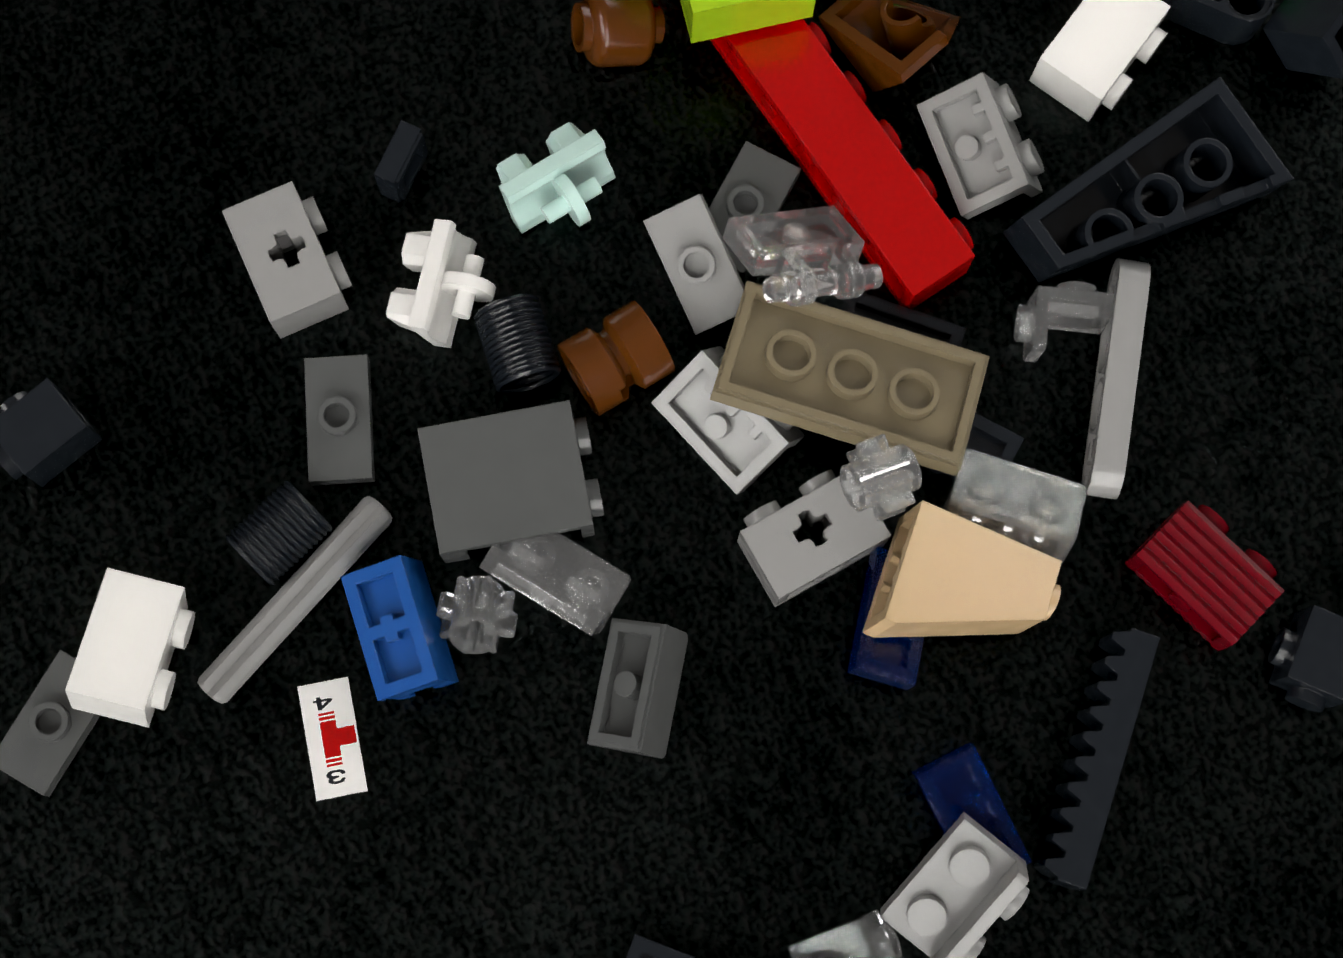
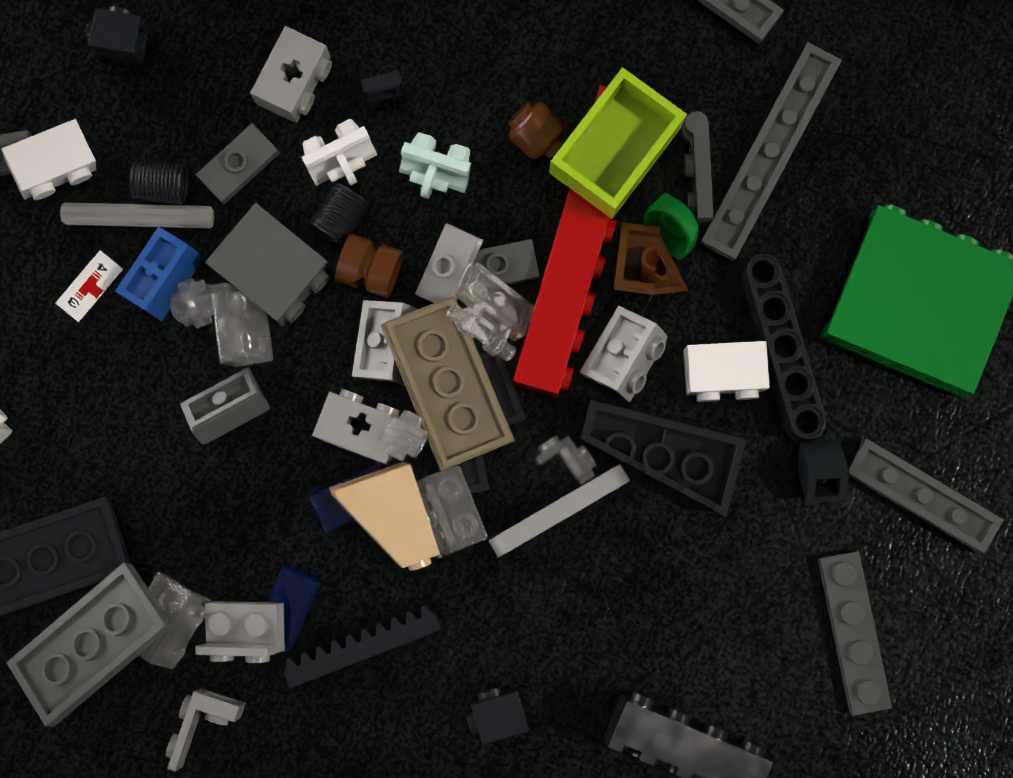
camera: 55 degrees right, 5 degrees up
dark red brick [1125,500,1284,651] -> none

